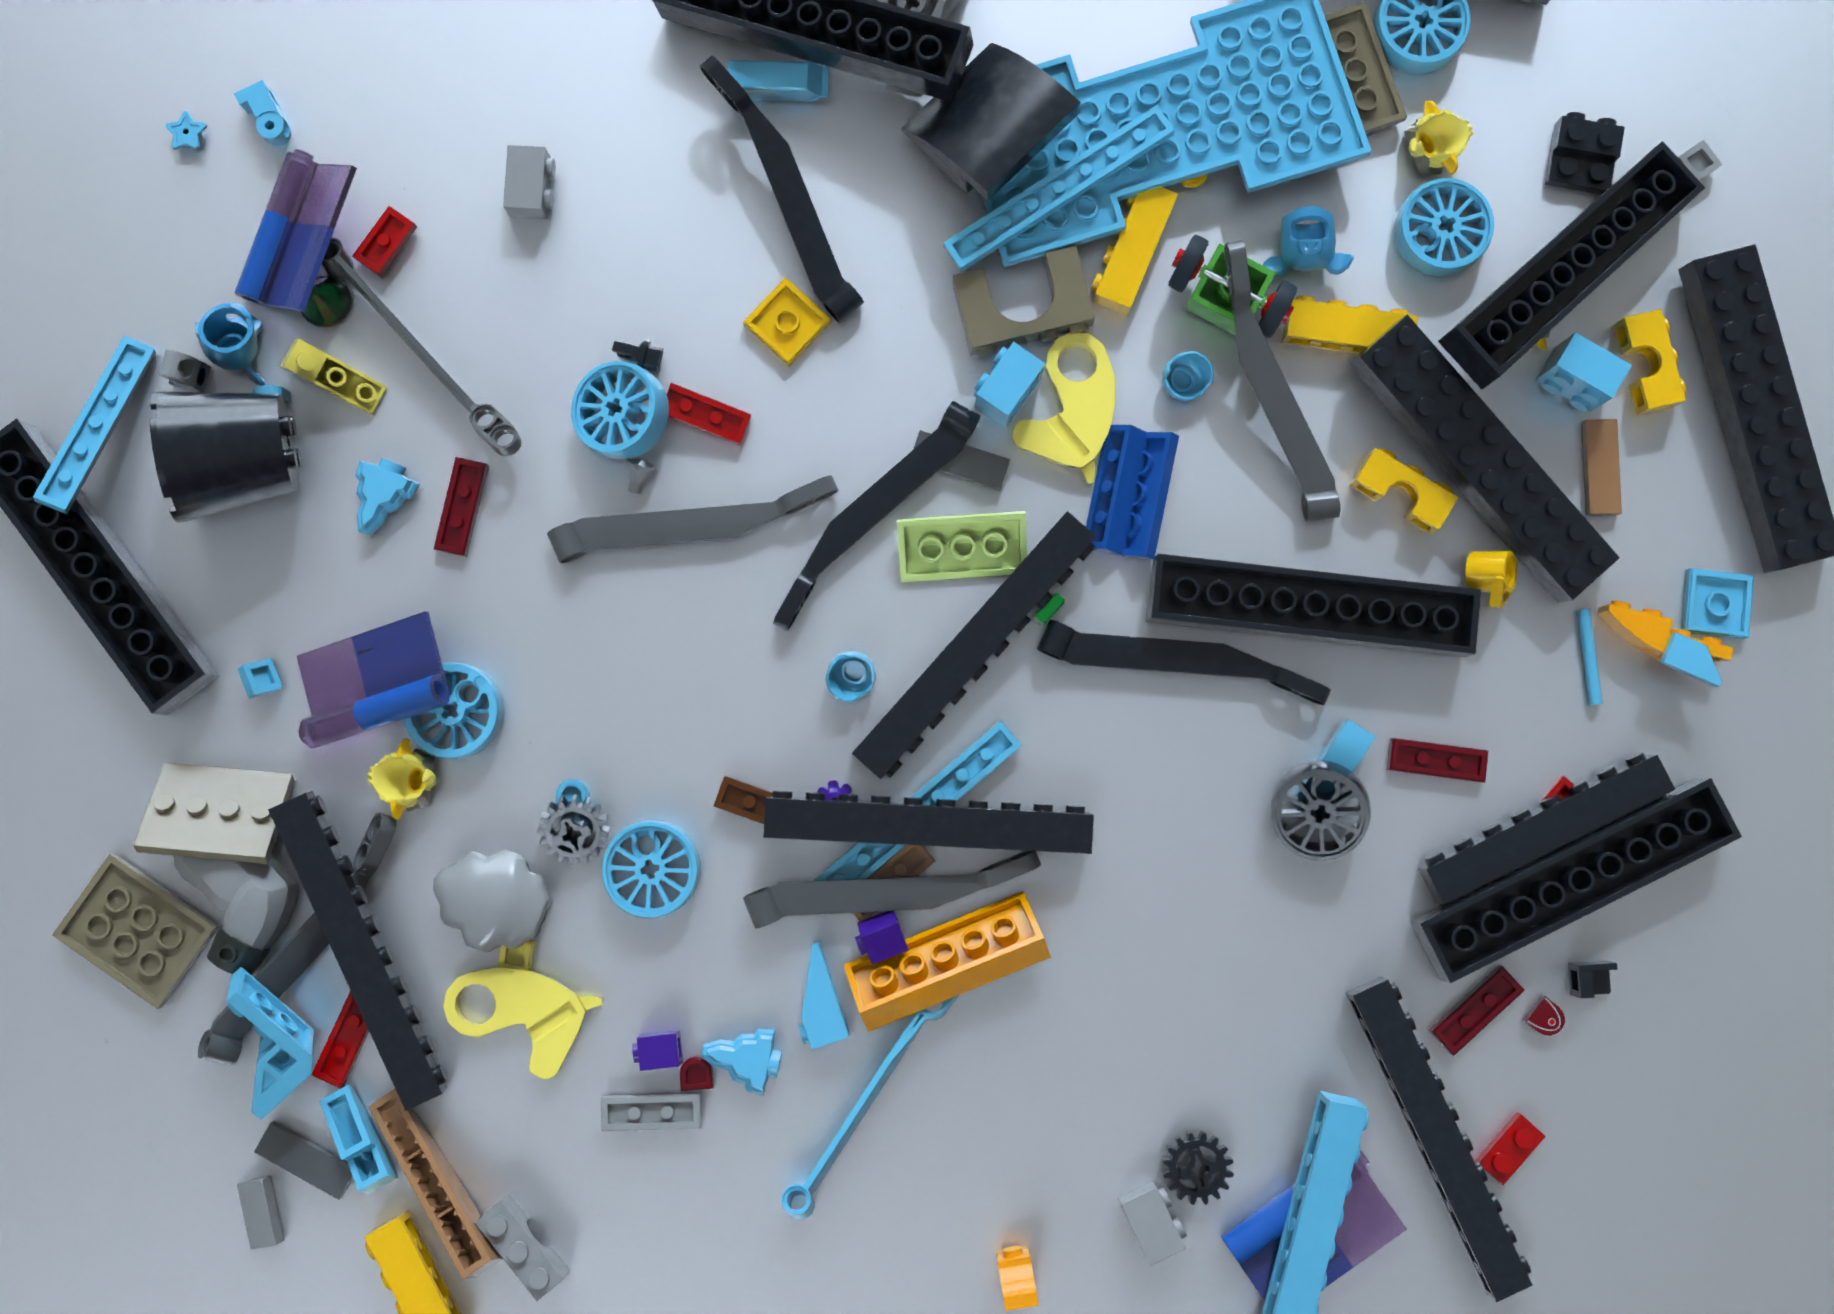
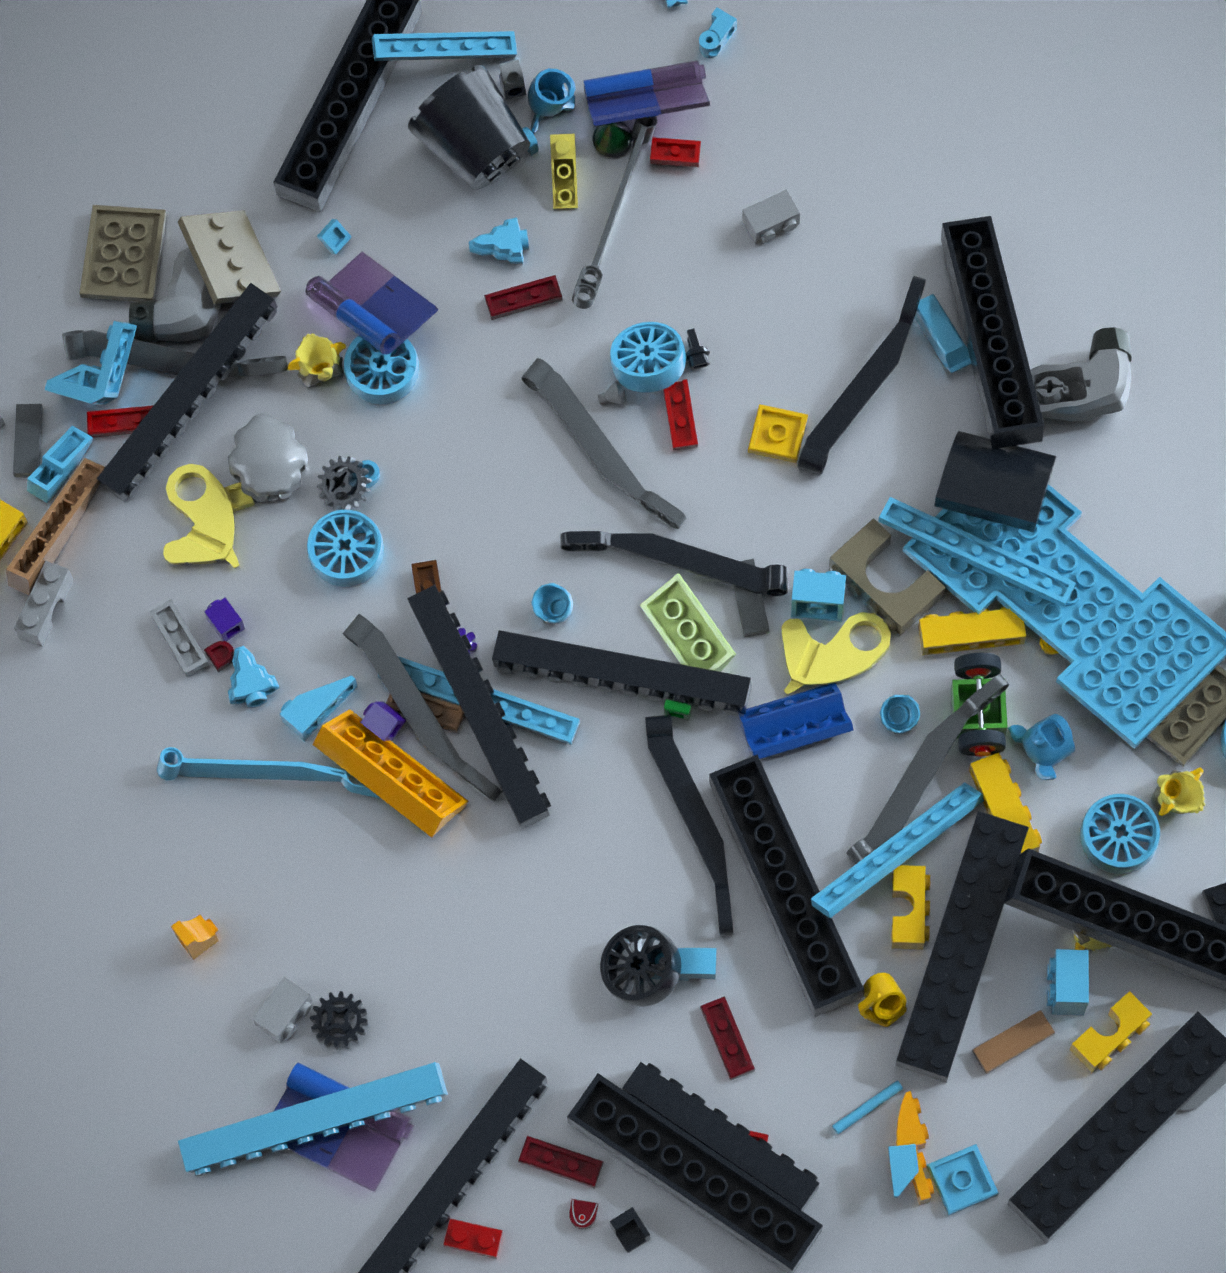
camera: 65 degrees right, 15 degrees down
none -> medium azure plate [811,782,984,918]

